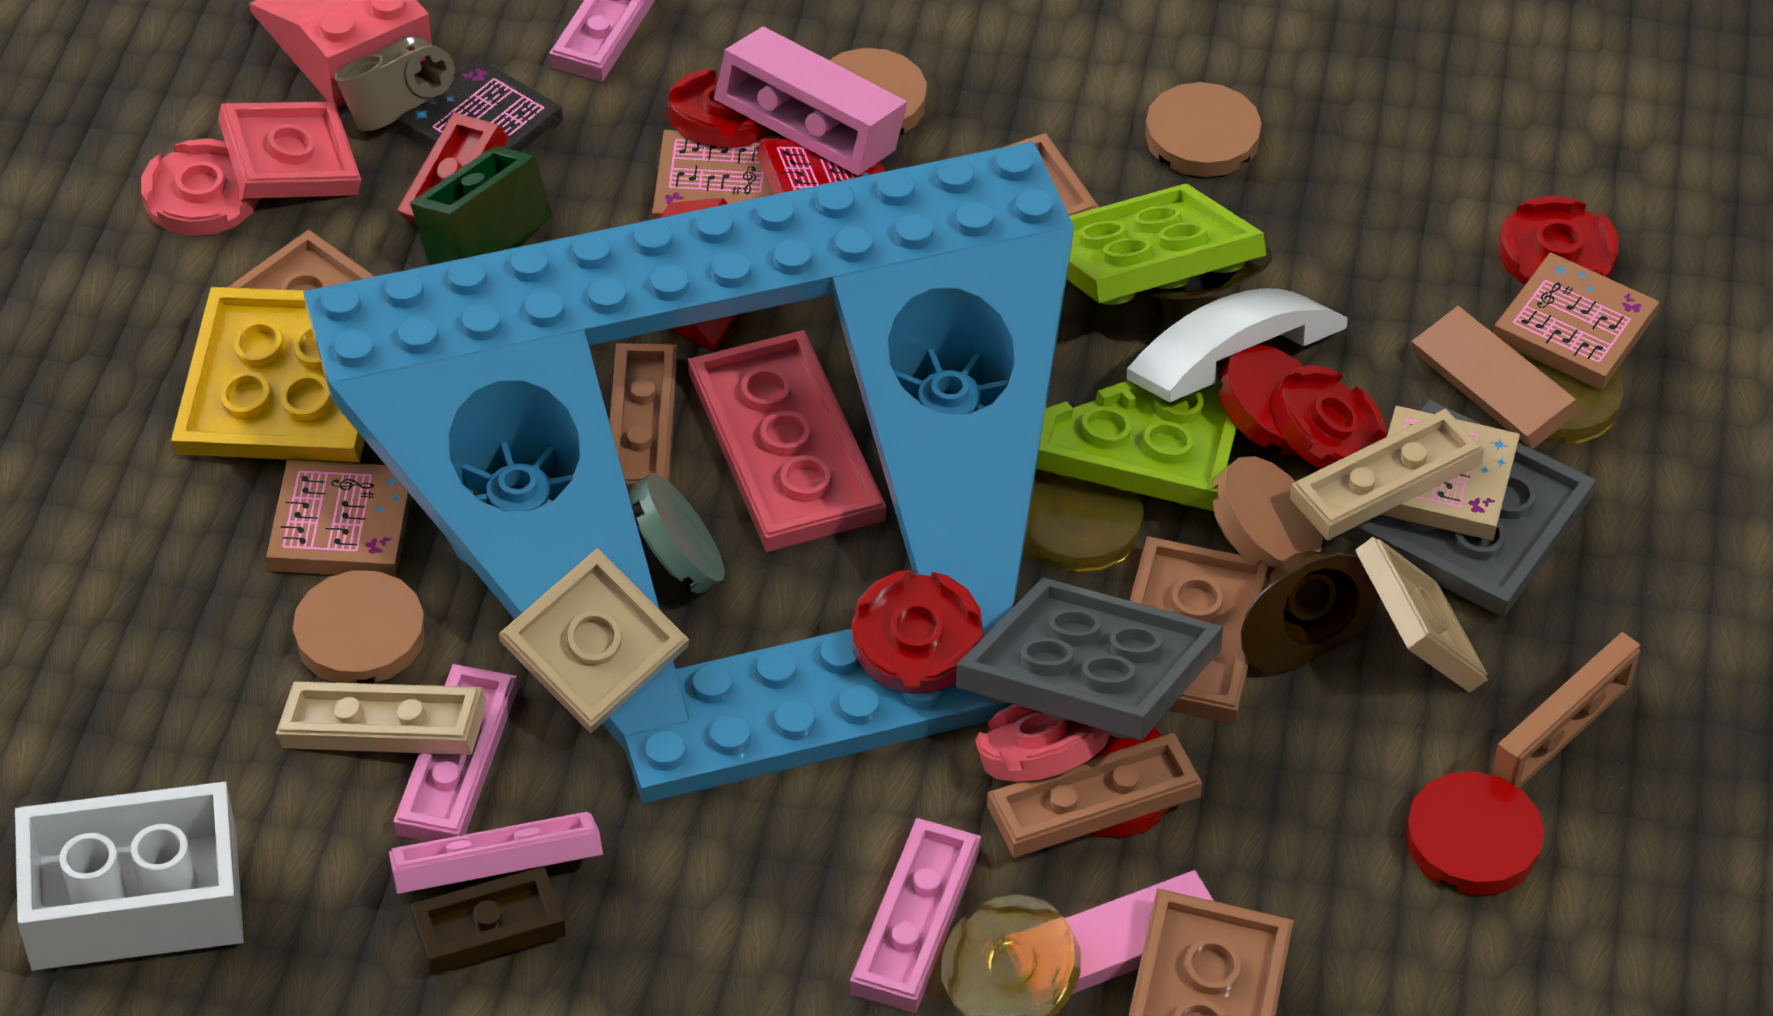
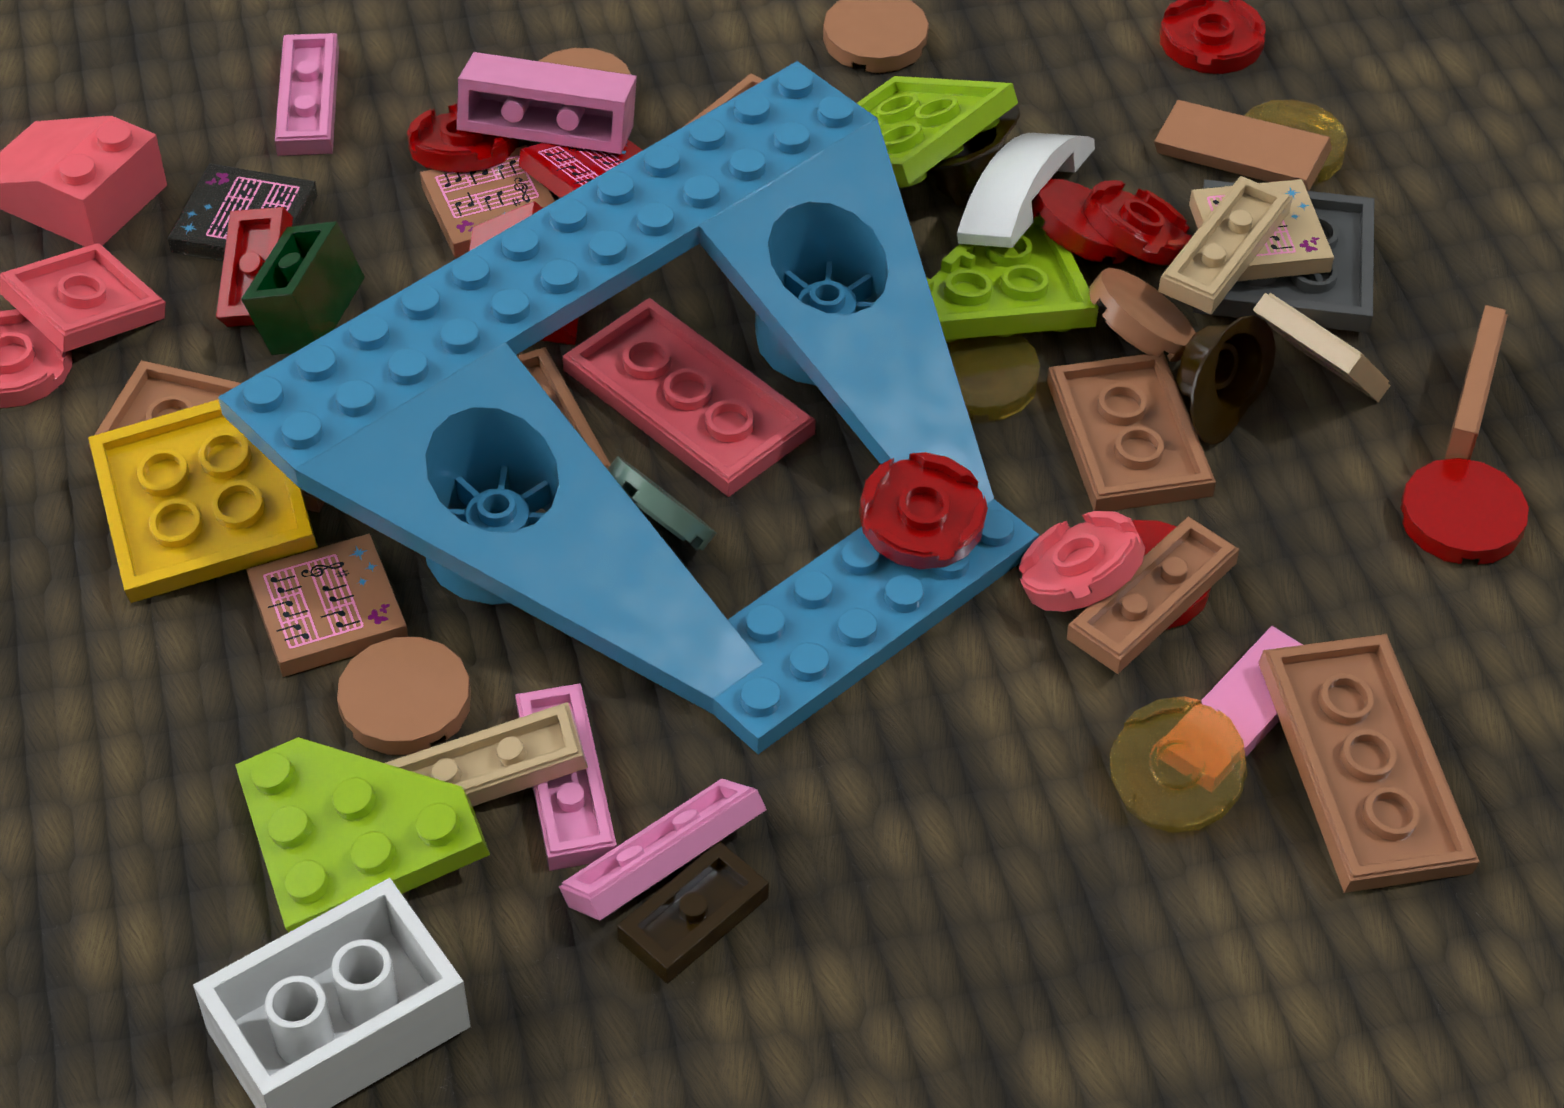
camera: 25 degrees left, 0 degrees up
dark tan piece [334,35,455,131] -> none
tan tile [499,548,689,734] -> none
bright pink tile [850,818,981,1014] -> none
dark grey plate [956,577,1223,741] -> none
nougat tile [1493,252,1660,391] -> none
none -> lime plate [235,737,490,932]

